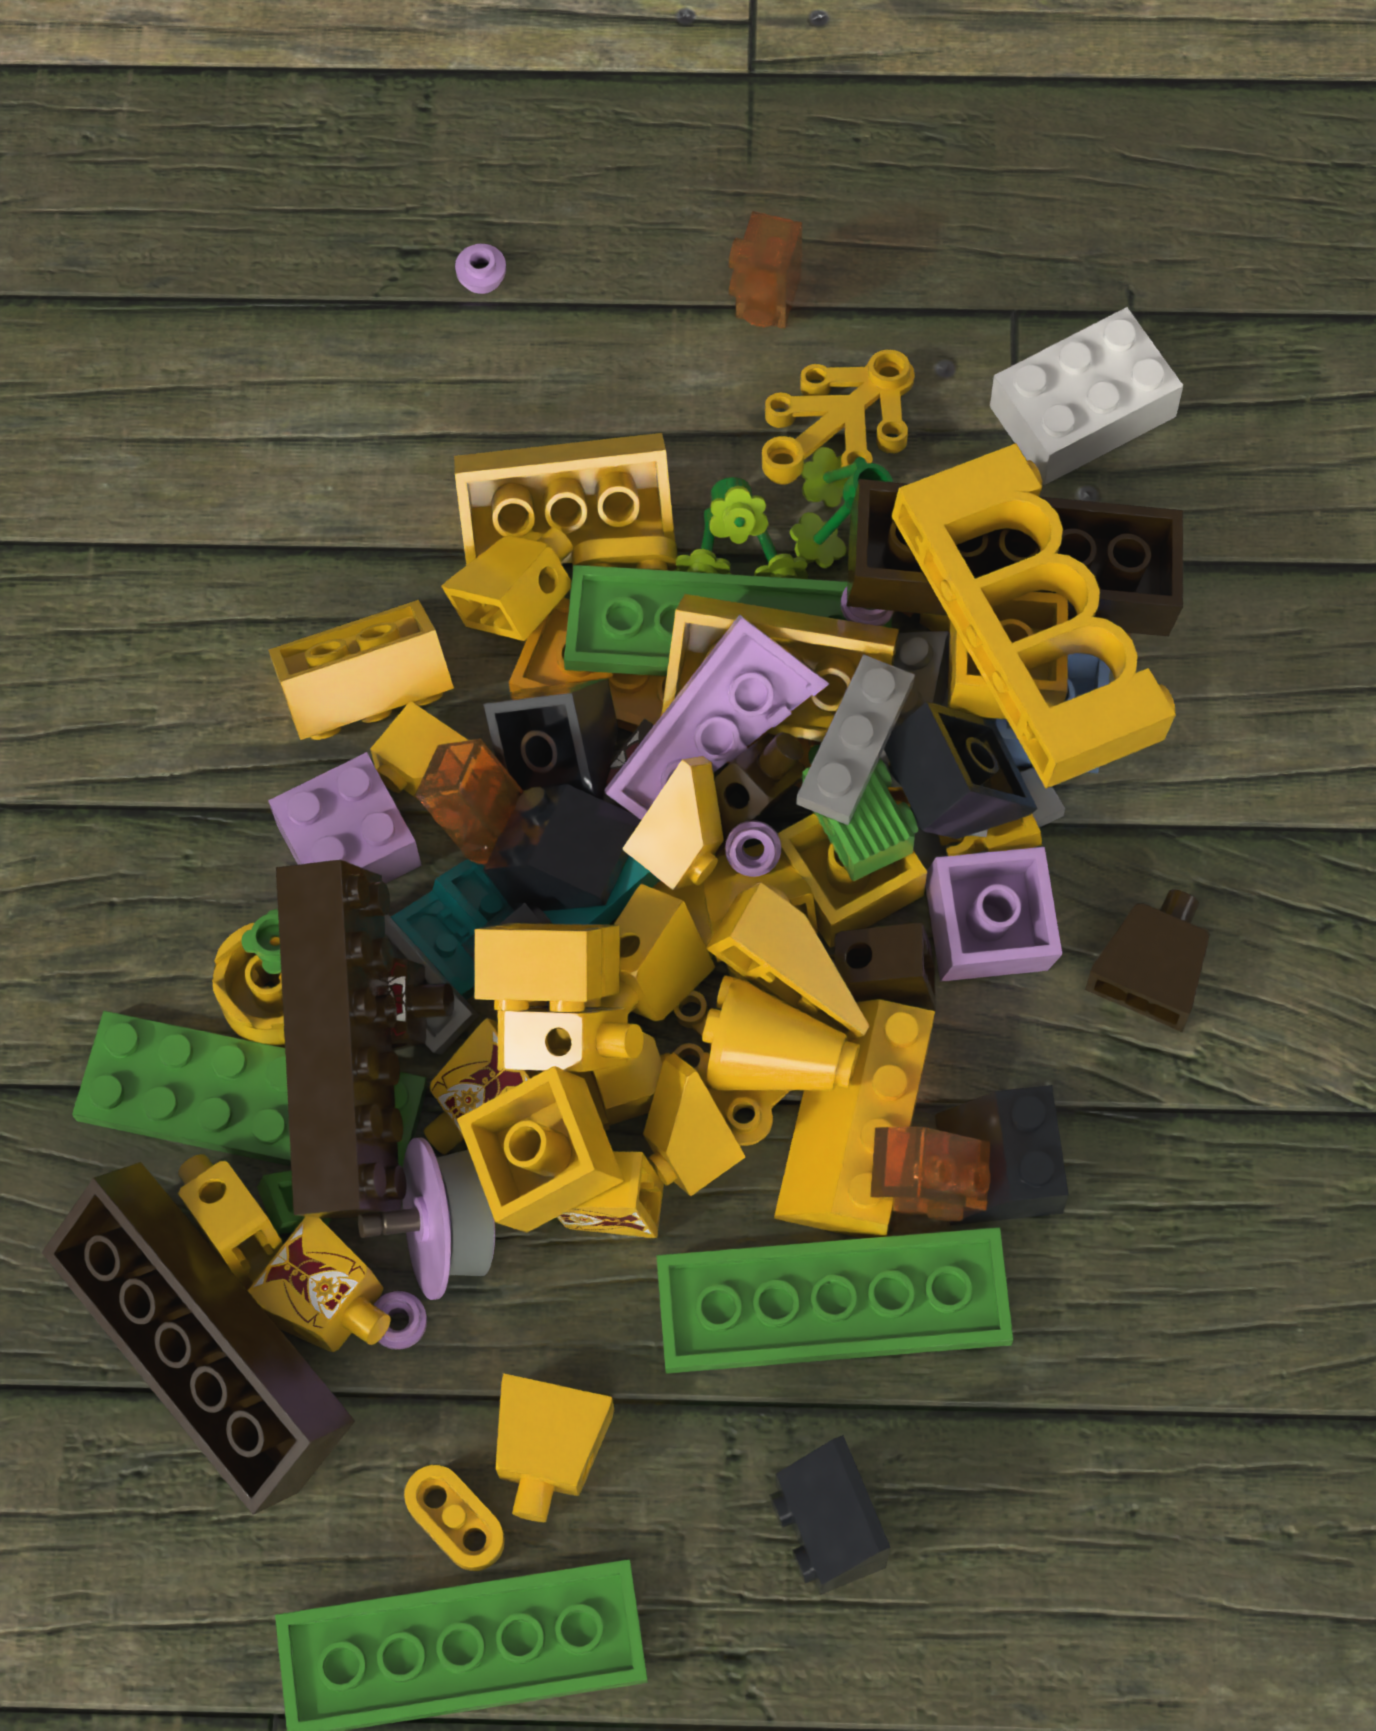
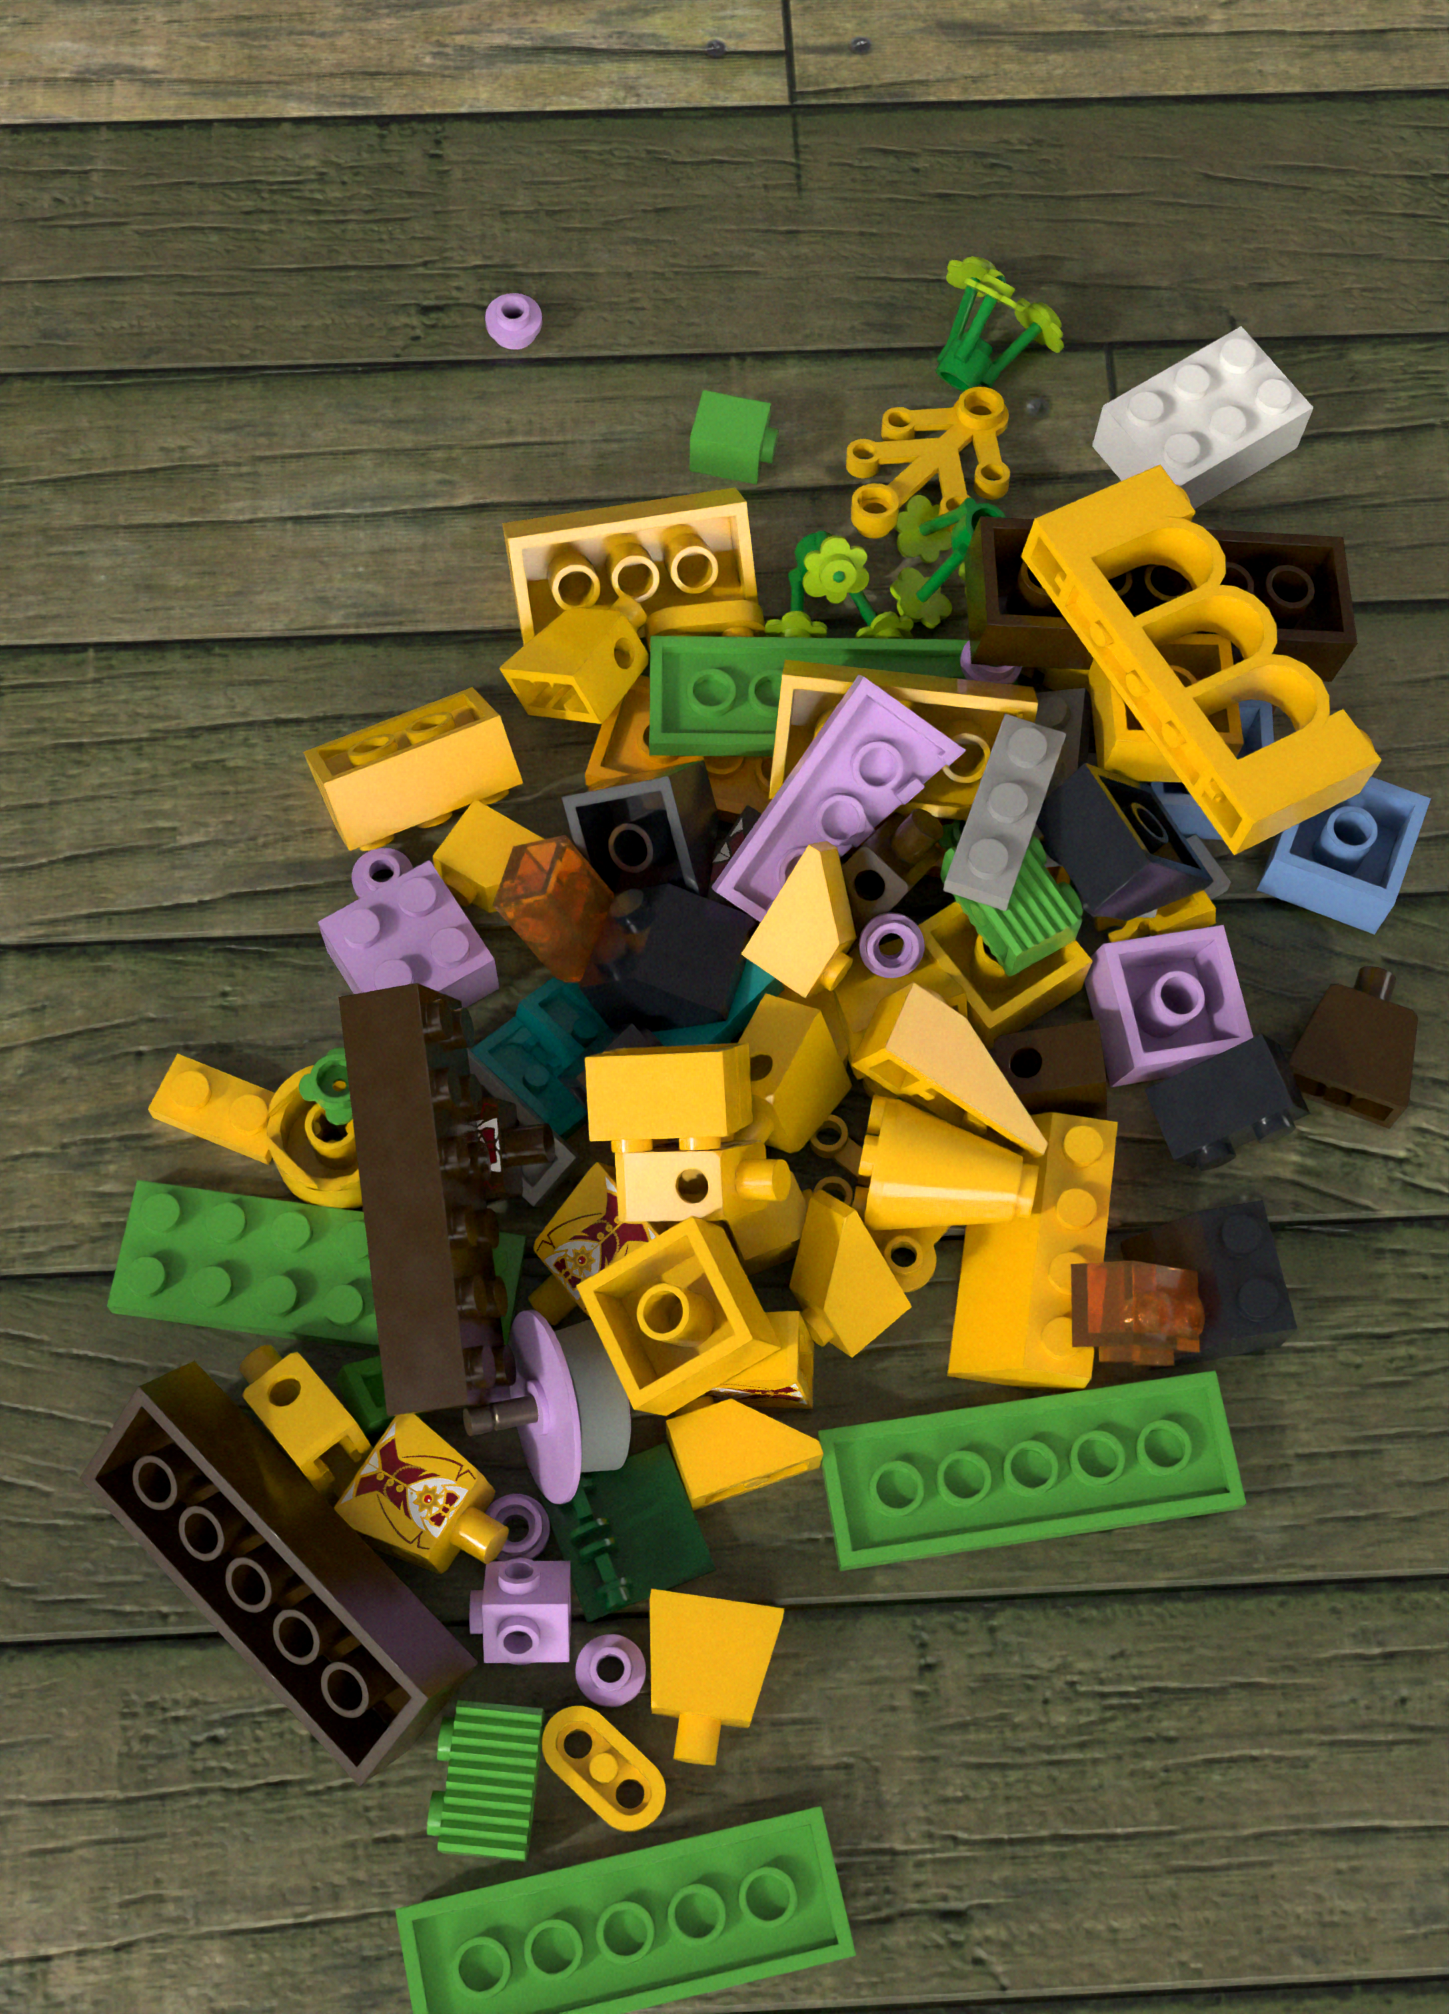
camera: 10 degrees left, 0 degrees up
clear orange brick [729,211,802,329] -> none
black slope [769,1435,891,1595] -> none
none -> yellow plate [148,1053,275,1165]
none -> lavender plate [352,848,413,899]
none -> bright green brick [427,1700,545,1862]
none -> lavender brick [469,1558,571,1665]
none -> dark green hinge [539,1442,716,1623]
none -> lavender plate [576,1634,646,1707]
none -> yellow slope [666,1396,824,1511]
none -> bright green brick [689,390,779,485]
none -> plant [935,256,1064,392]
none -> black brick [1145,1034,1310,1171]
none -> medium blue brick [1257,777,1431,935]

